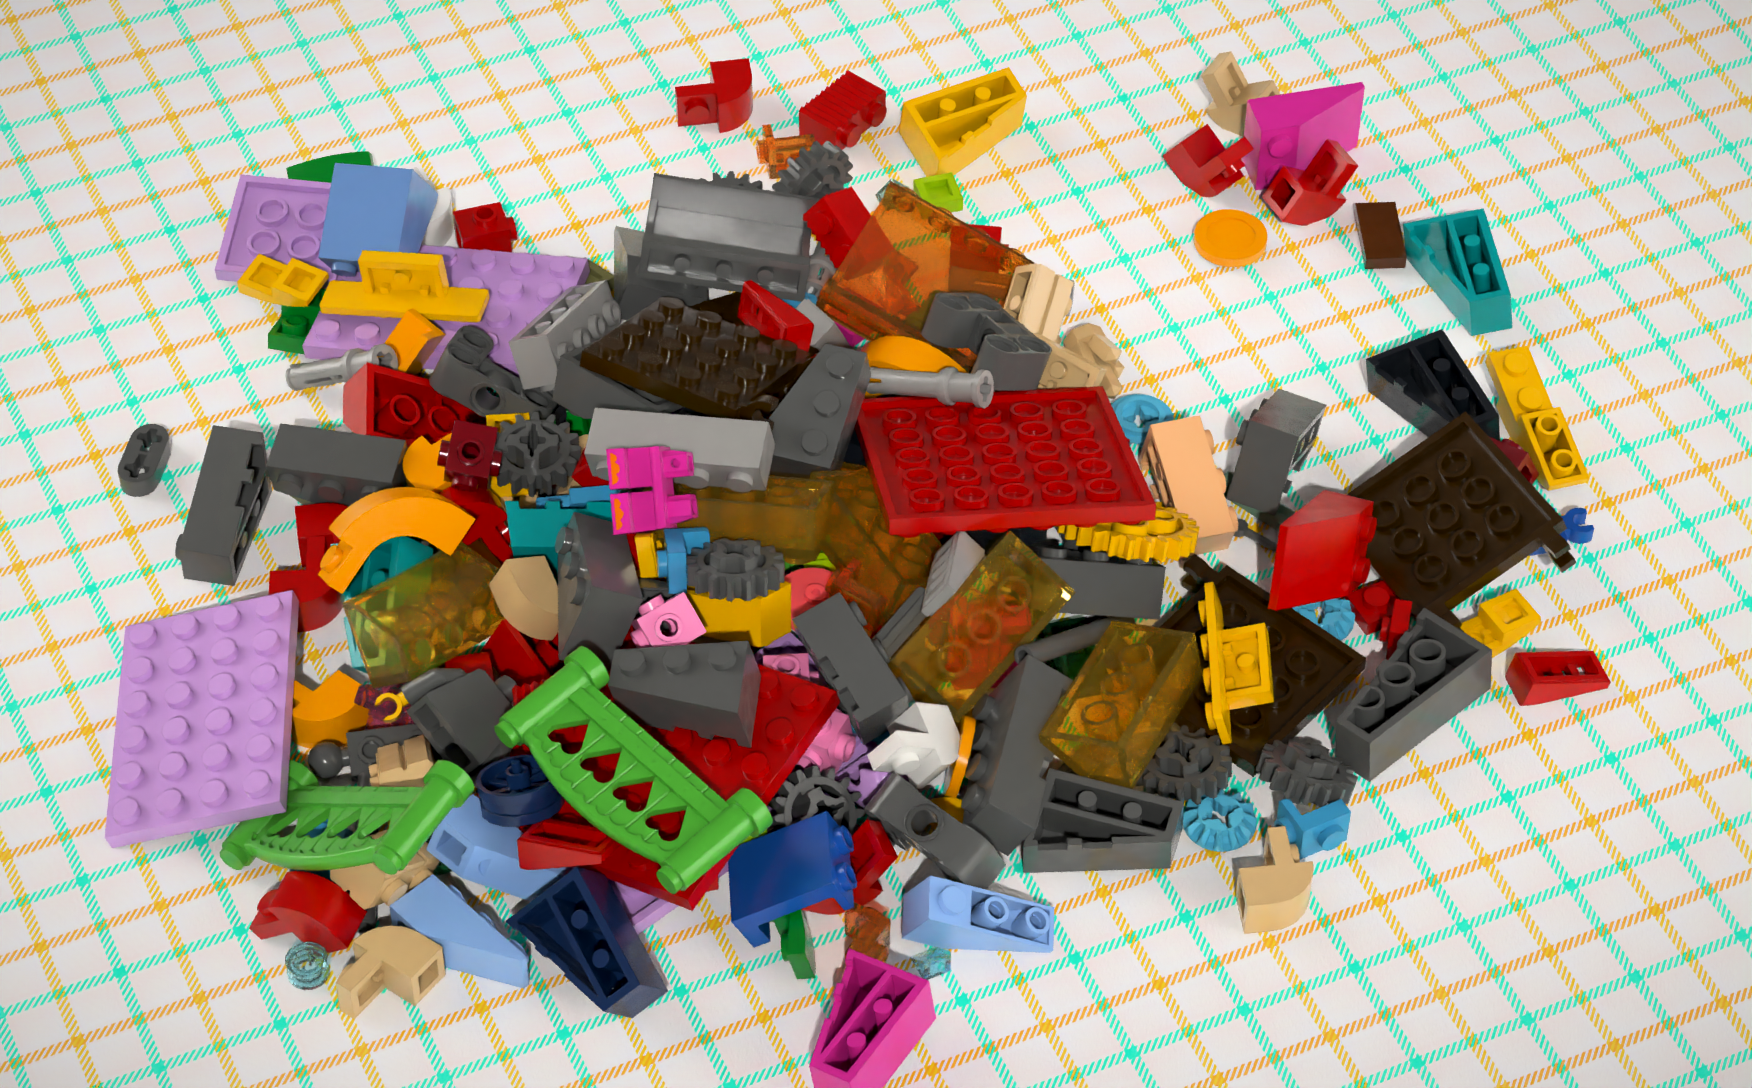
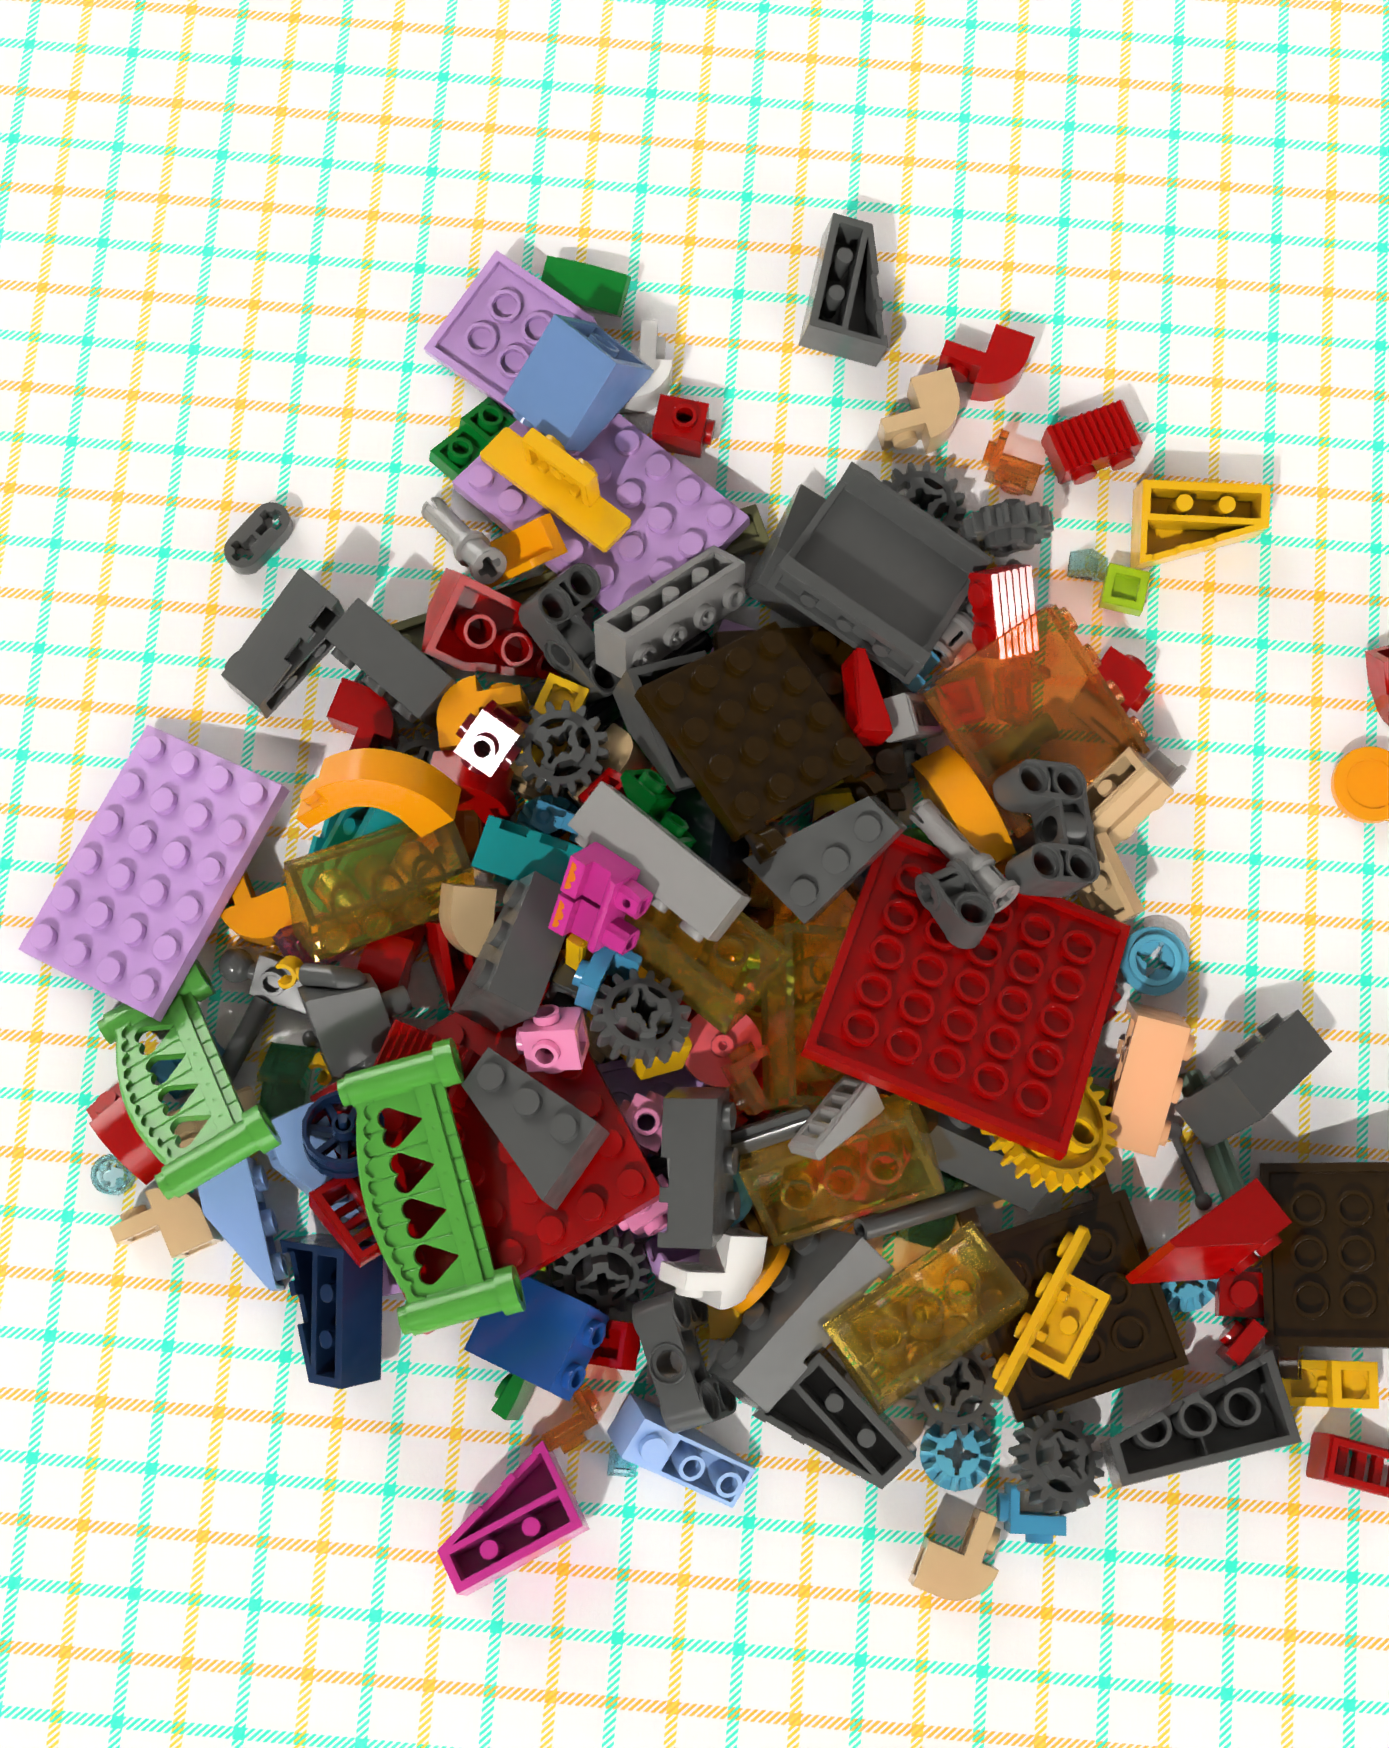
camera: 30 degrees right, 30 degrees up
yellow slope [237,254,329,307] -> none
red brick [268,536,345,632] -> none
tan brick [368,735,436,787] -> none
tan rock [1063,323,1125,399] -> none
none -> dark grey wedge [798,213,888,367]
none -> tan brick [877,367,960,454]
none -> dark grey piece [915,859,995,949]

